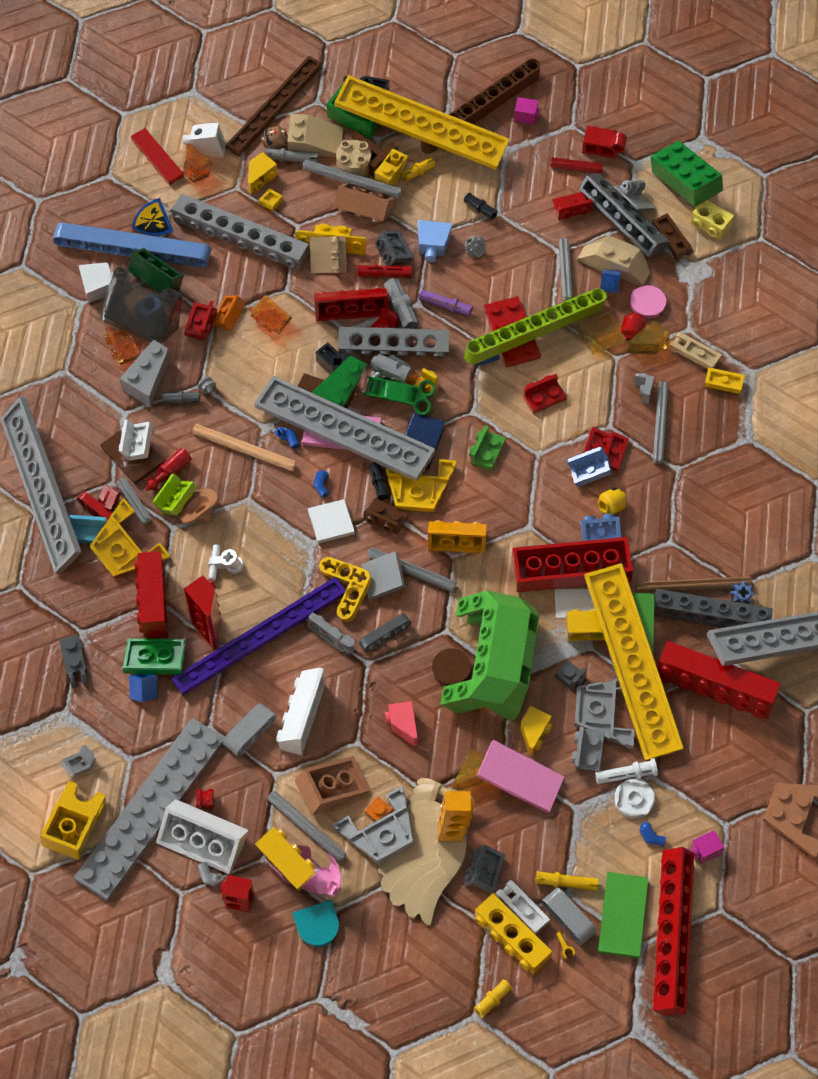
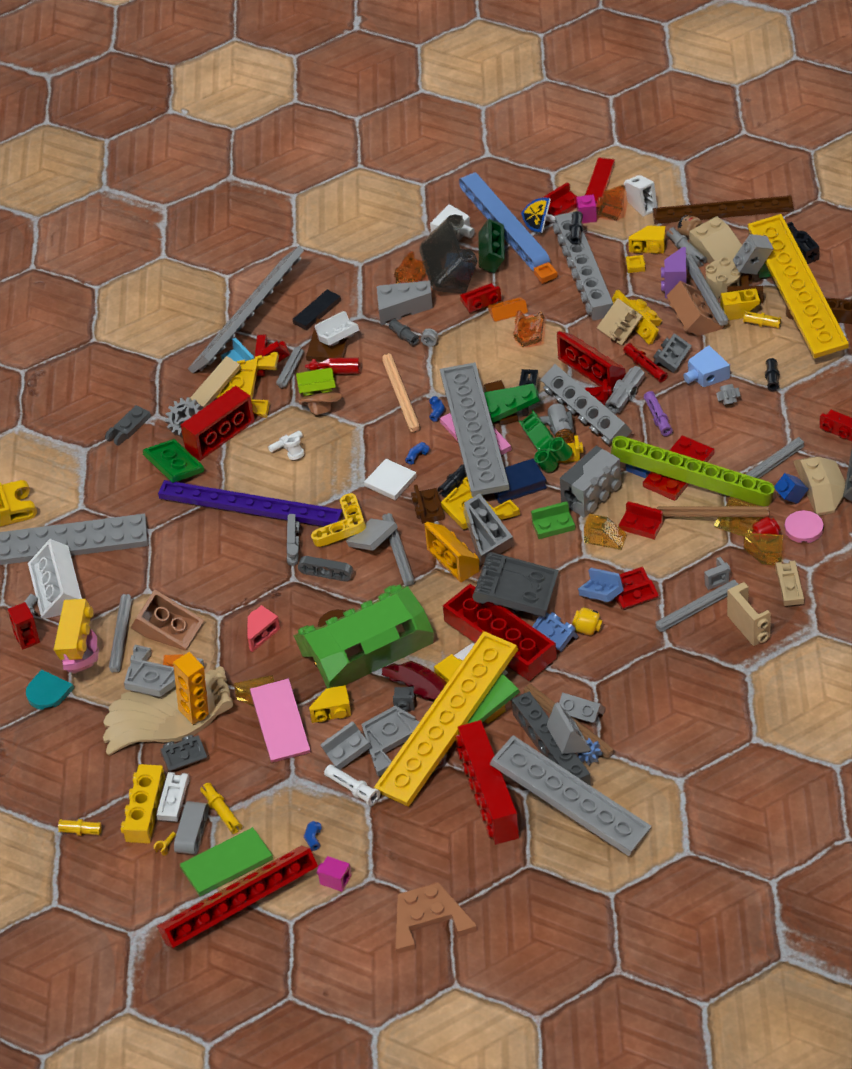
camera: 55 degrees right, 15 degrees down
light grey bracket [61,745,96,779] -> none
blue panel [129,674,158,702] -> none
red slope [184,575,221,650] -> none
red wheel [196,789,214,809] -> none
light grey beam [222,703,277,757] -> none
white slope [276,668,325,755] -> none
white tile [614,779,655,819] -> none
yellow plate [704,367,745,394] -> none
none -> light grey gear [165,397,203,438]
none -> tan tile [190,356,241,408]
none -> black tile [292,289,341,330]
none -> dark red slope [382,661,447,700]
none -> light grey wedge [464,494,513,566]
none -> dark grey hinge [472,552,559,617]
none -> orange plate [533,262,558,283]
none -> red bracket [542,182,578,216]
none -> light grey slope [546,702,591,754]
none -> light grey bracket [559,692,605,723]
none -> light grey piece [560,445,621,518]
none -> black pin [569,211,583,244]
none -> dark pink brick [576,195,597,224]
none -> clear yellow slope [584,514,627,550]
none -> medium nougat axle [657,506,770,517]
none -> medium lavender slope [661,247,686,298]
none -> tan panel [727,582,771,646]
none -> light grey brick [733,234,774,274]

